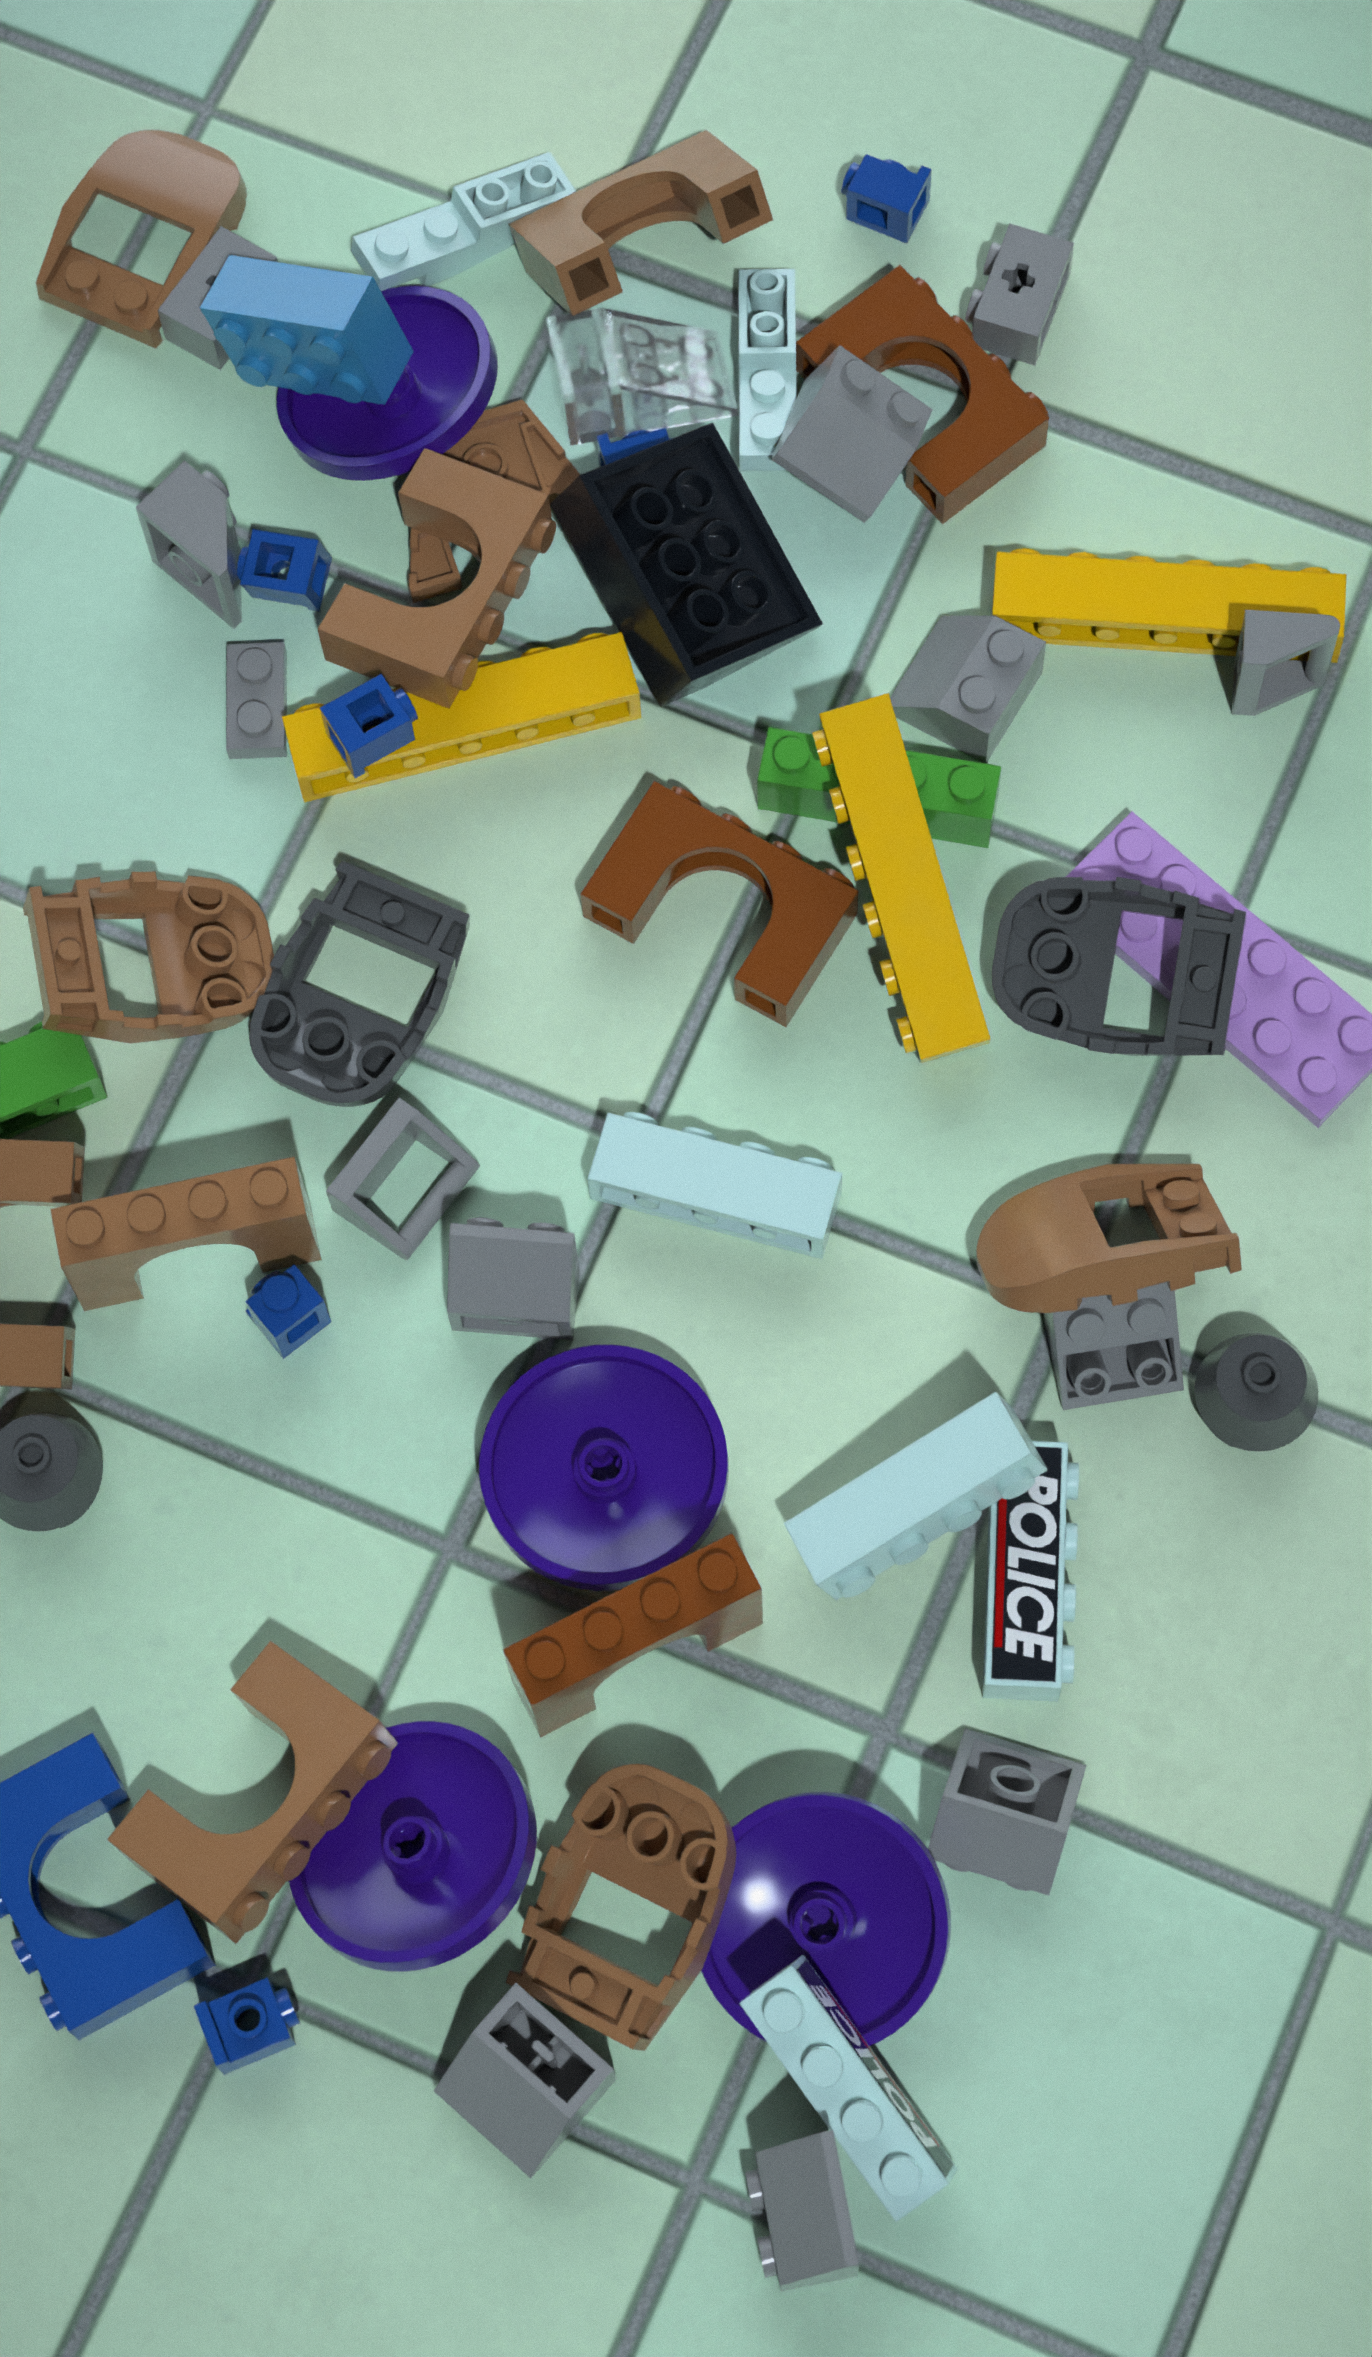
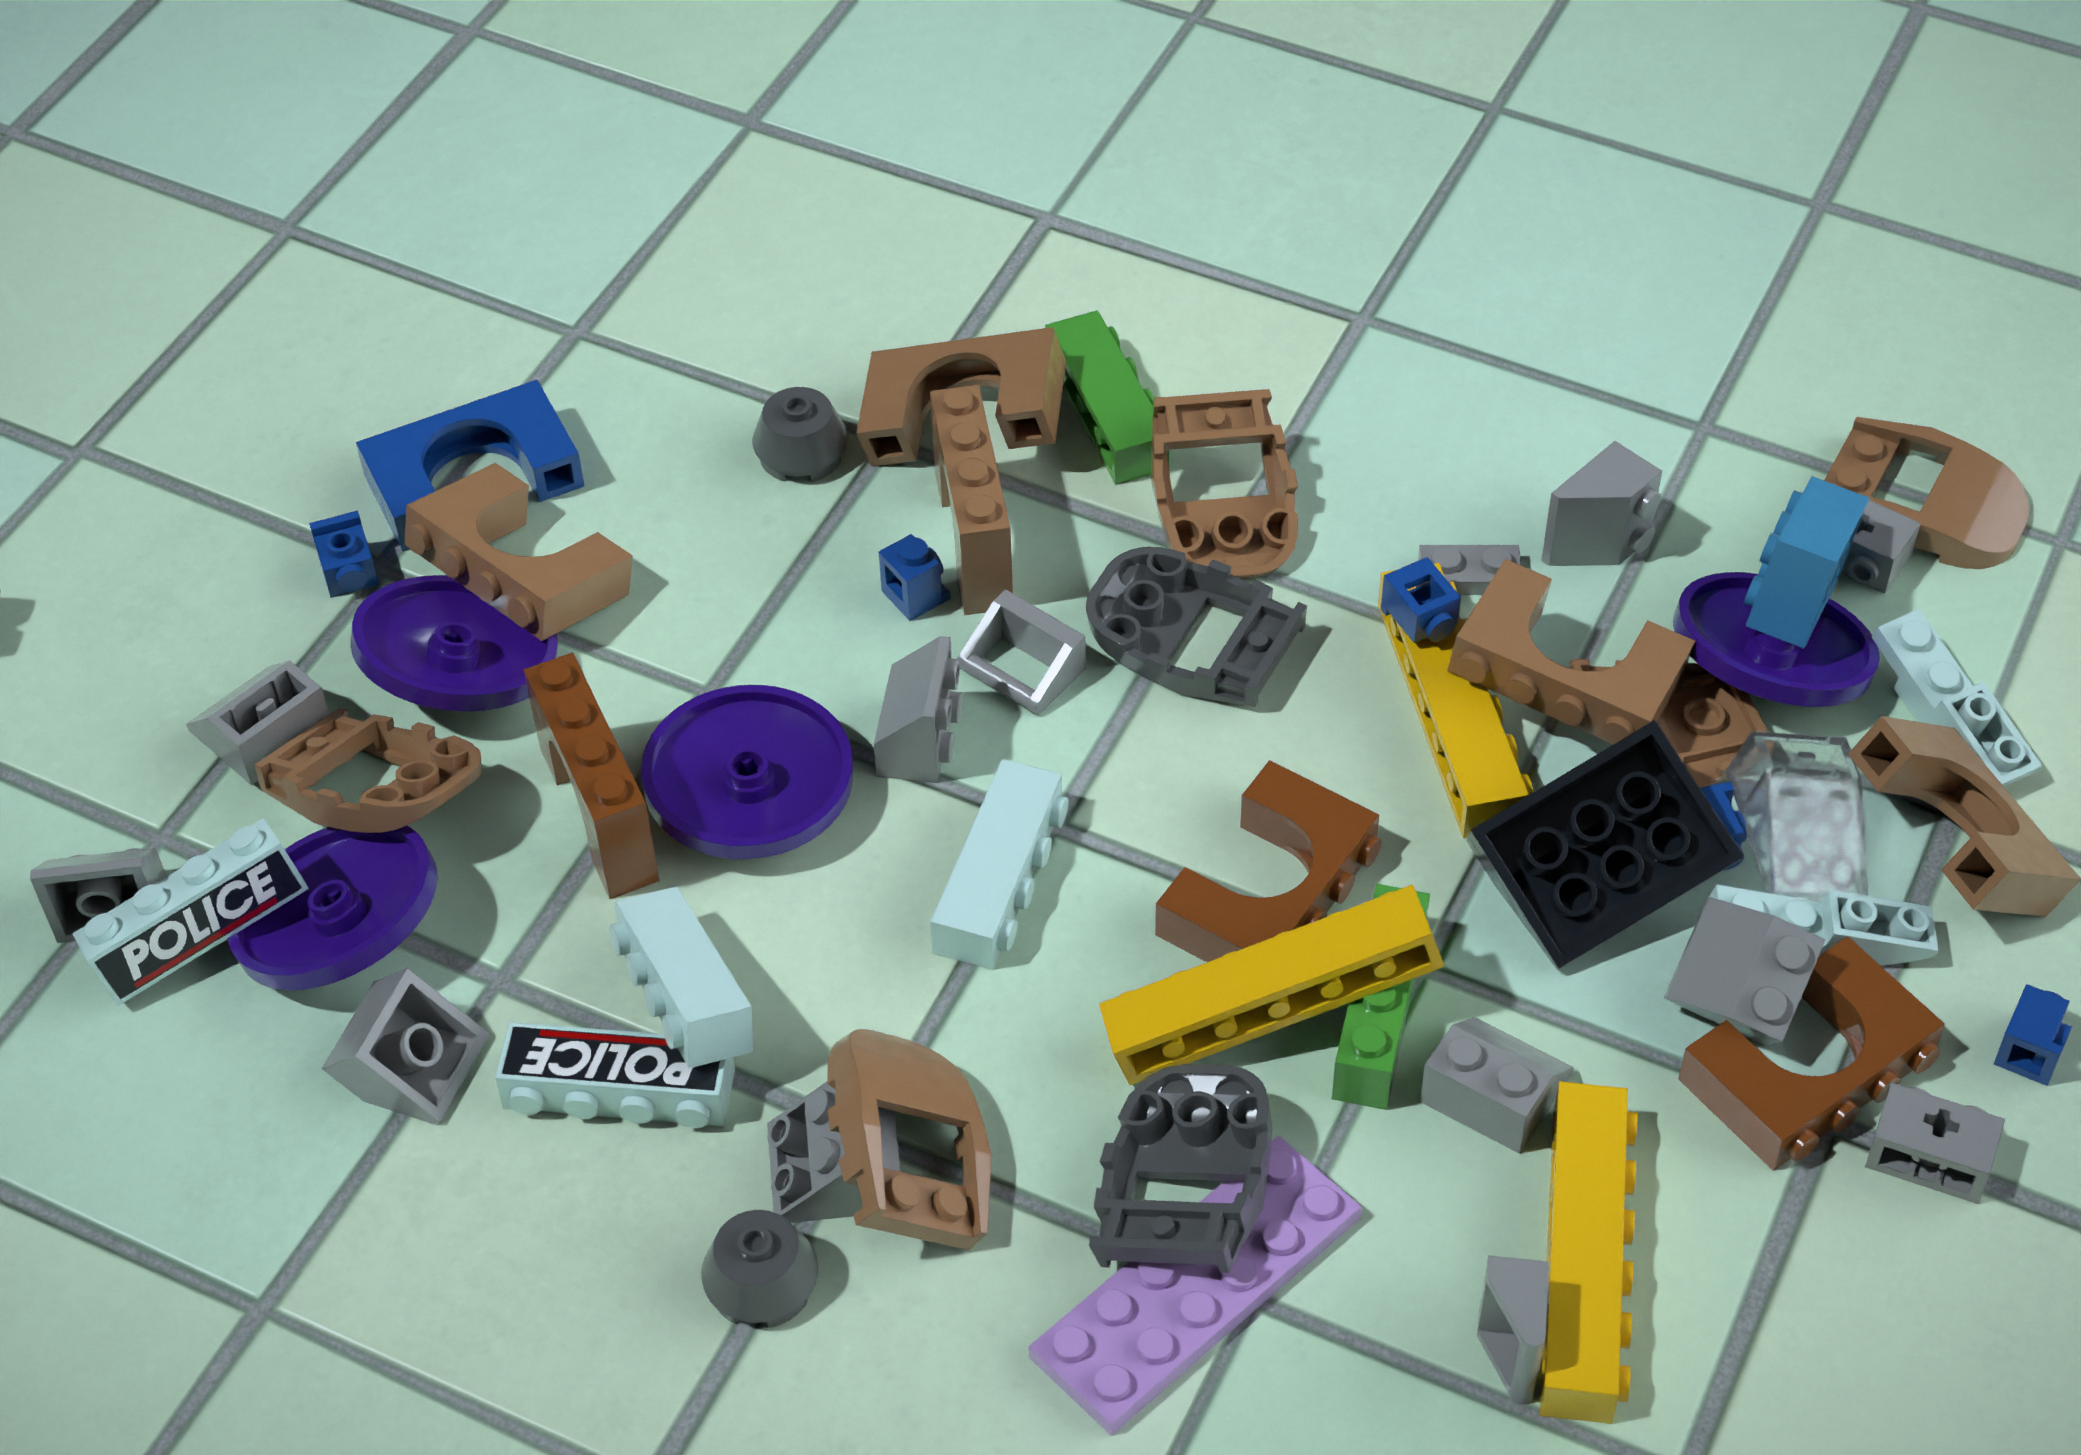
camera: 90 degrees right, 20 degrees down
blue brick [237,529,332,612] -> none

